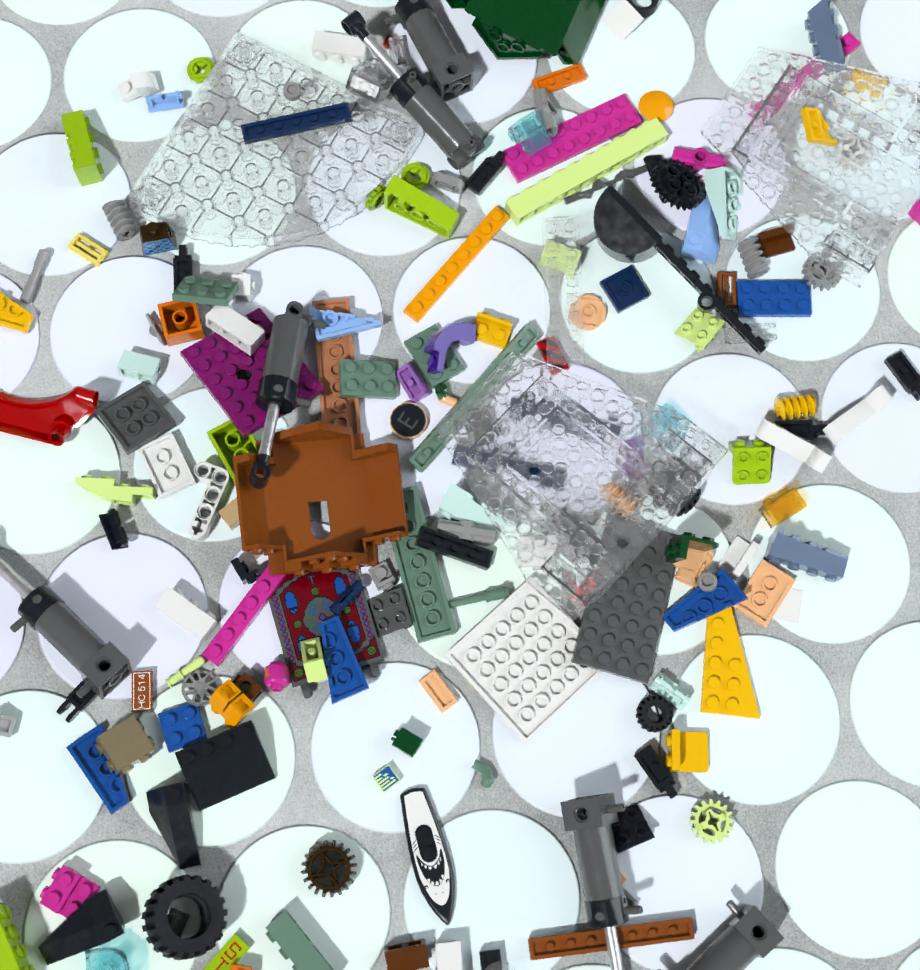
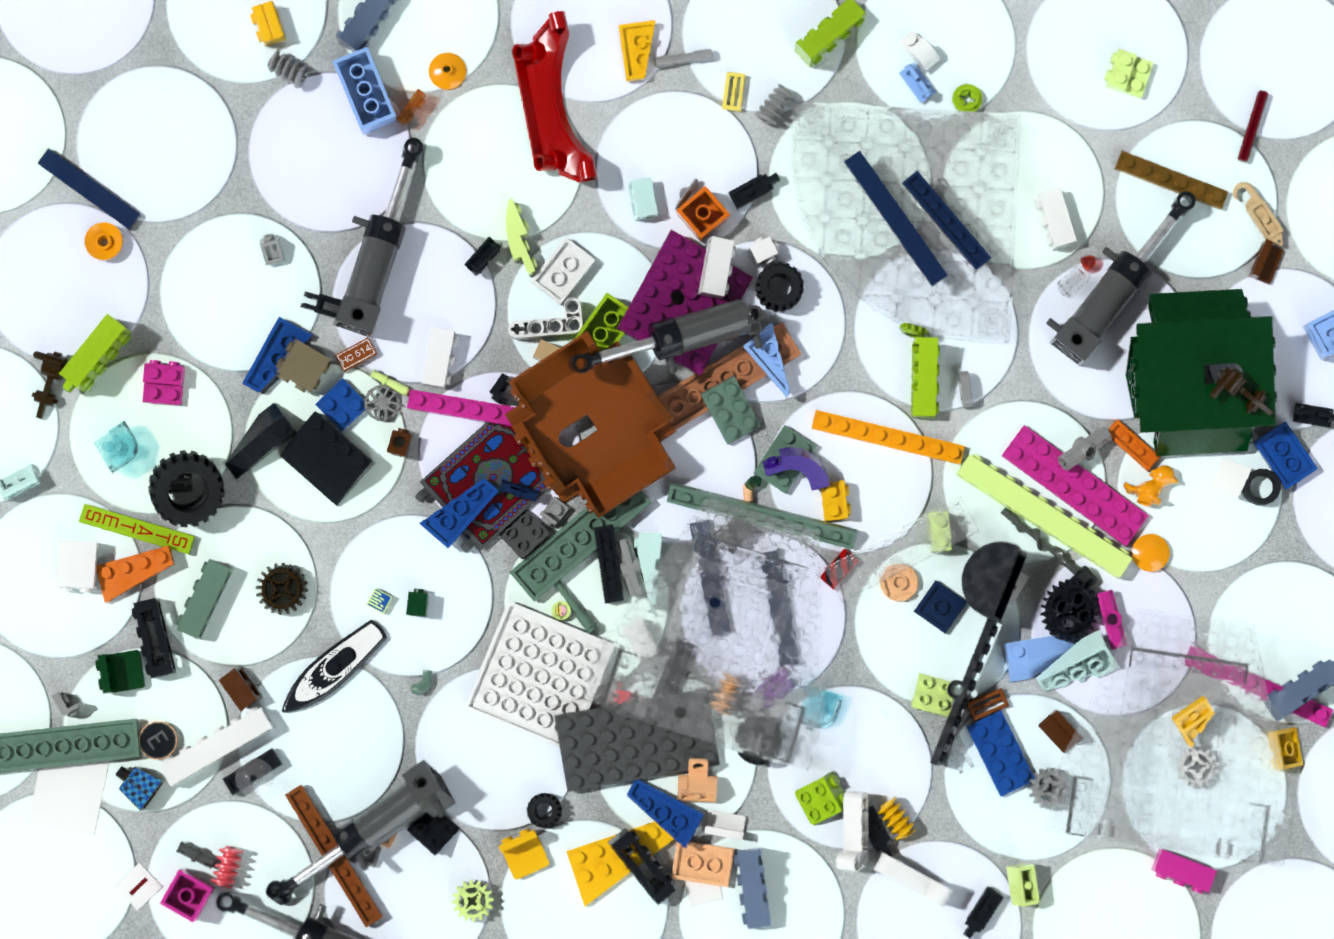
camera: 70 degrees right, 10 degrees up
black wedge [38,888,125,965] -> none
dark grey plate [95,381,176,455] -> none
dark brown torso [140,221,178,256] -> none
sand green plate [172,276,239,307] -> none
light orange hips [208,679,256,728] -> none
dark pink head [264,661,290,692] -> none
light grey tile [283,82,302,101] -> none
yellowish green slope [300,637,328,683] -> none
dark grey piece [341,10,485,170] -> none
clear piece [345,57,396,104] -> none
black tile [390,402,427,440] -> none
medium lavender slope [395,362,432,404] -> none
lime gear [401,162,430,189] -> none
light nougat tile [419,669,458,714] -> none
black hinge [465,150,505,196] -> none
clear light blue brick [508,111,553,157] -> none
black hinge [634,745,678,799] -> none
light aqua hinge [649,672,692,711] -> none
dark green bracket [664,532,719,563] -> none
light grey tile [698,572,718,592] -> none
light grey piece [737,237,768,279] -> none
clear yellow piece [759,486,807,529] -> none
none -> tile [551,601,571,621]
none -> black brick [607,828,676,905]
none -> black tyre [755,262,804,312]
none -> dark blue tile [844,151,948,287]
none -> yellowish green brick [1006,863,1040,907]
none -> light orange animal [1123,465,1178,507]

